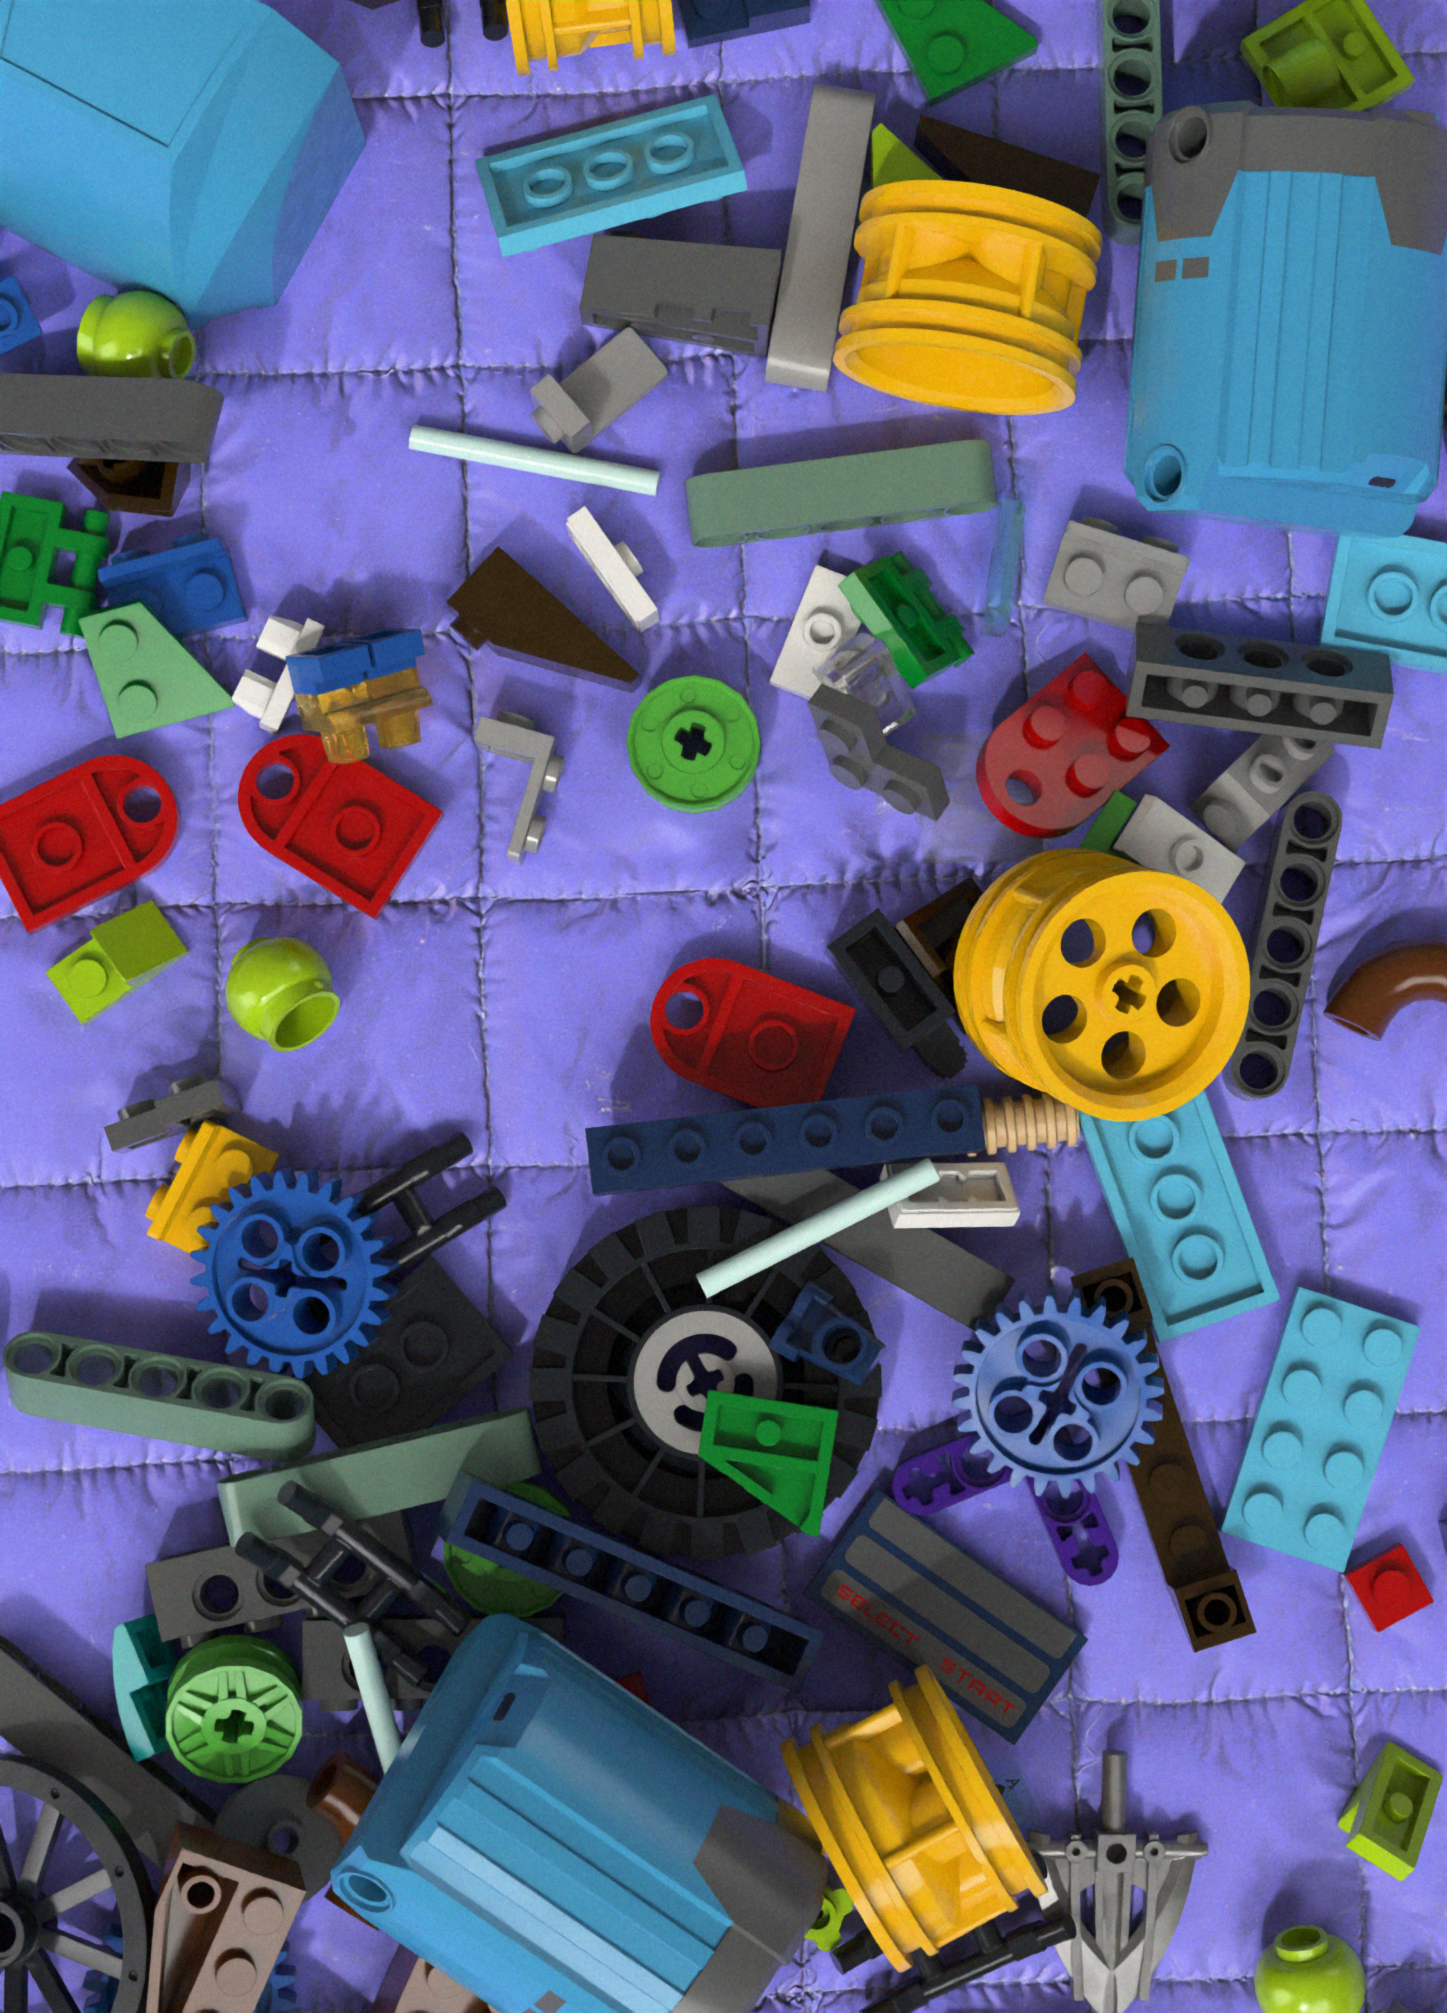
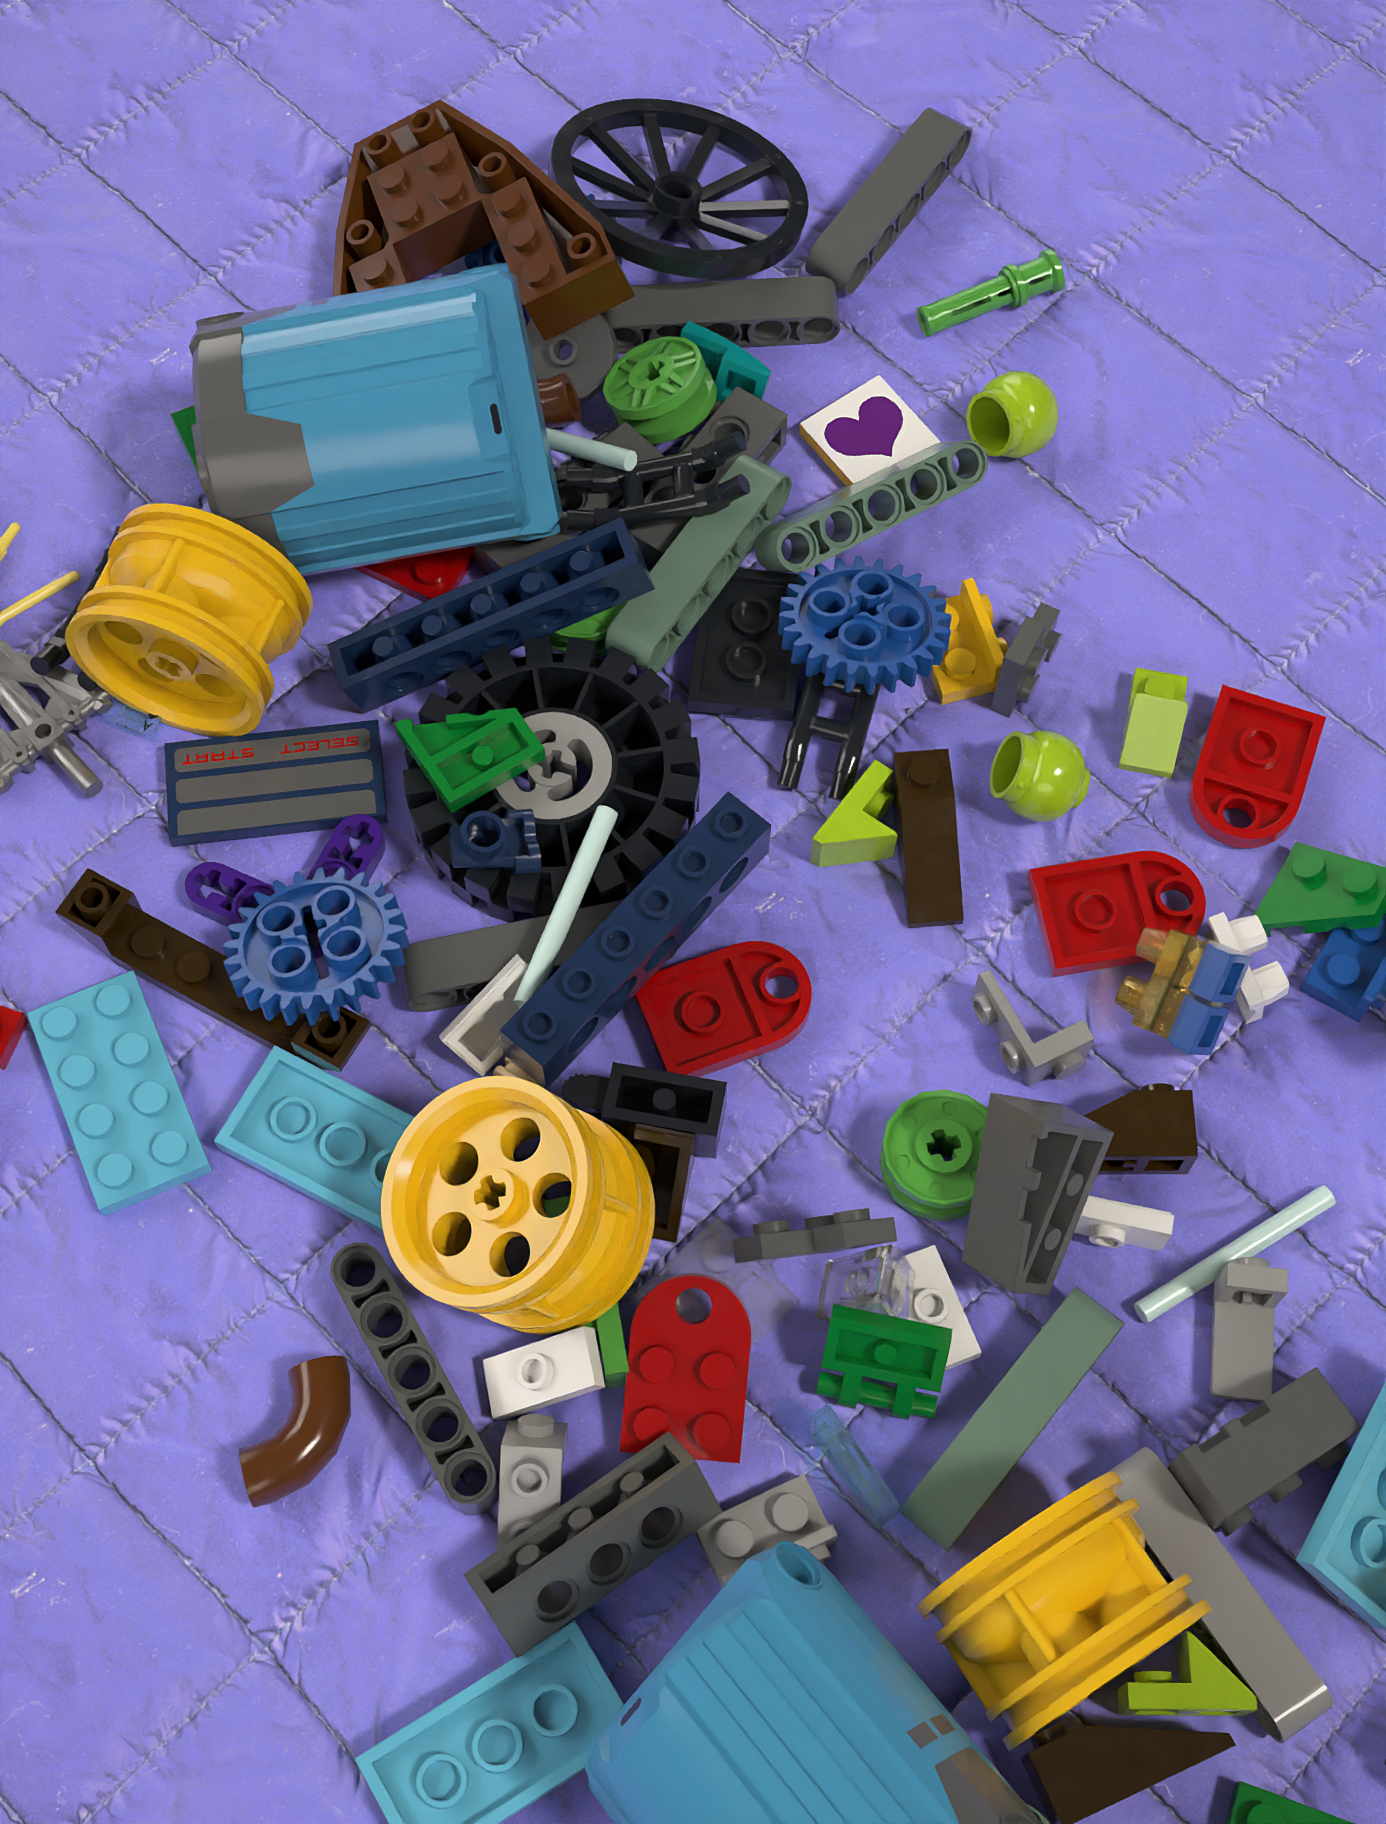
camera: 135 degrees right, 20 degrees down
none -> tile [799,375,941,487]
none -> lime slope [810,759,898,867]
none -> dark brown slope [890,748,964,928]
none -> dark grey wedge [962,1093,1114,1295]

